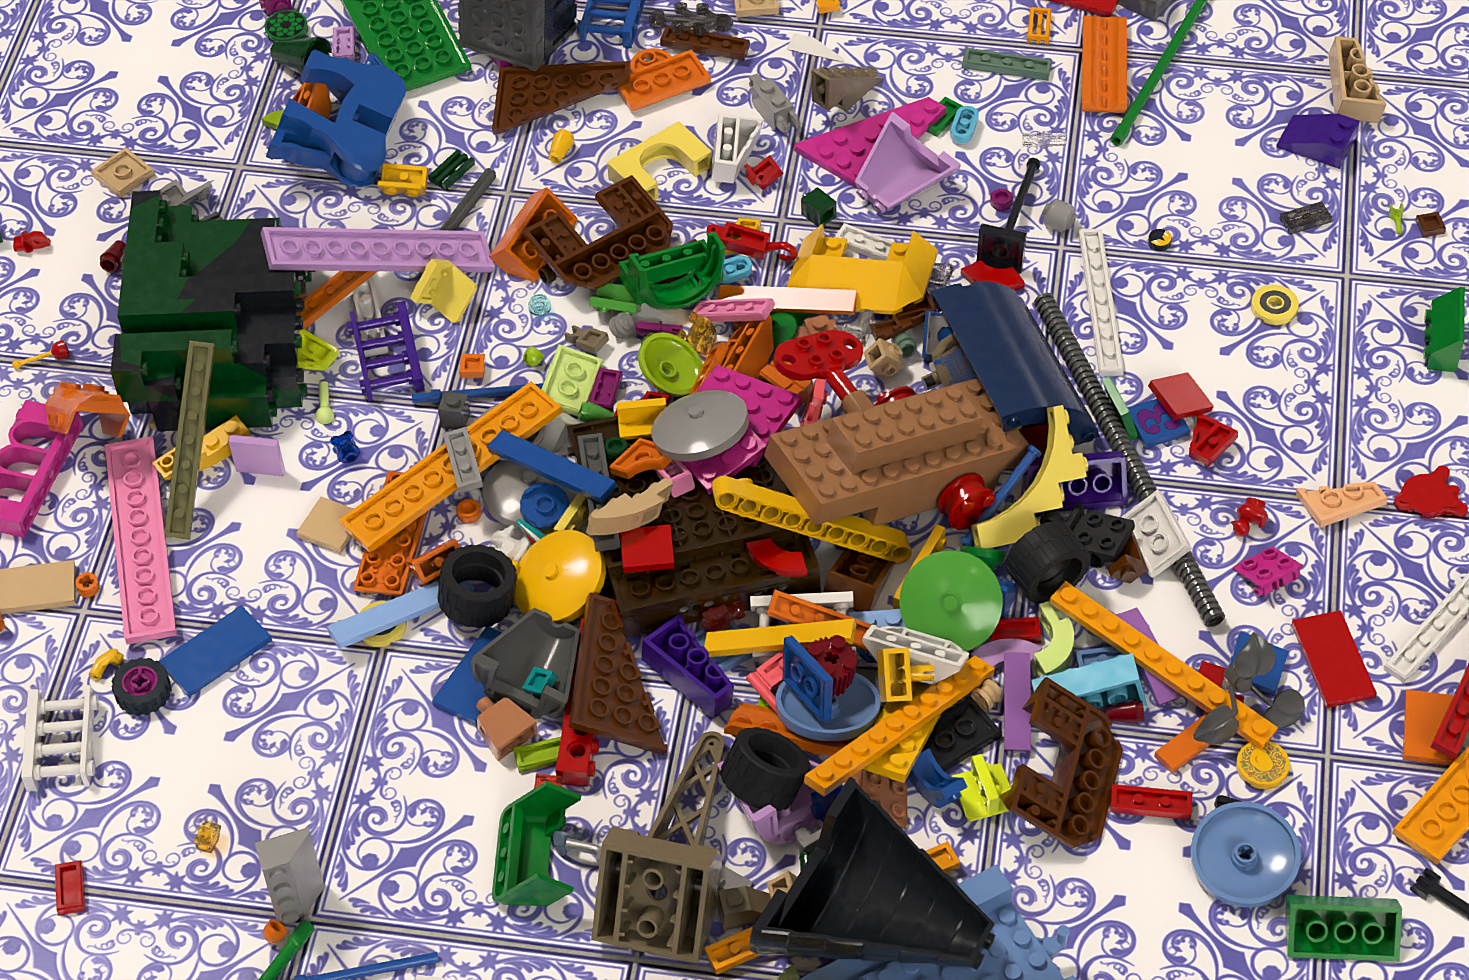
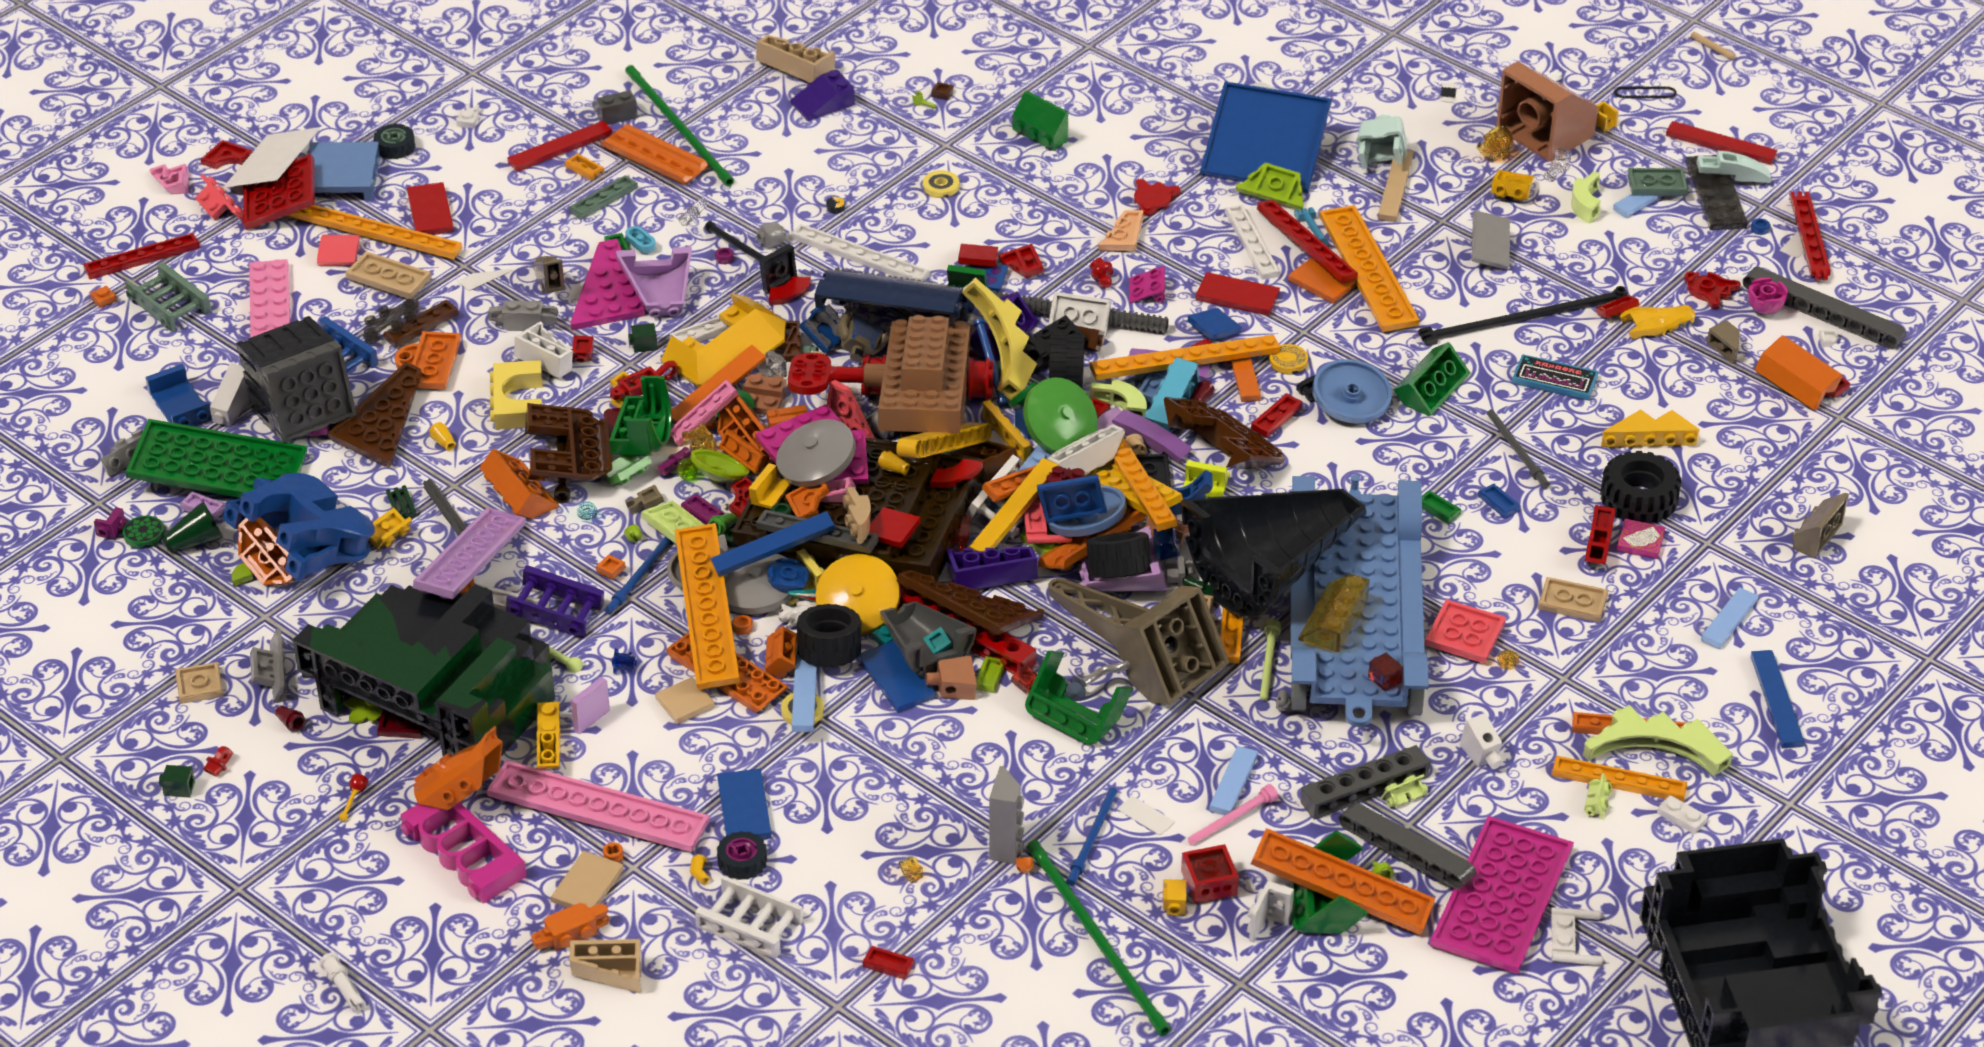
camera: 60 degrees left, 10 degrees down
olive plate [164,341,215,540] -> none
light yellow bracket [410,258,477,323] -> none
dark grey brick [438,391,470,430] -> none
light grey plate [443,427,484,493] -> none
light grey wheel [609,313,635,339] -> none
yellow brick [877,647,934,702] -> none
dark grey plant [1193,632,1305,744] -> none
clear smoke tile [1279,201,1332,235] -> none

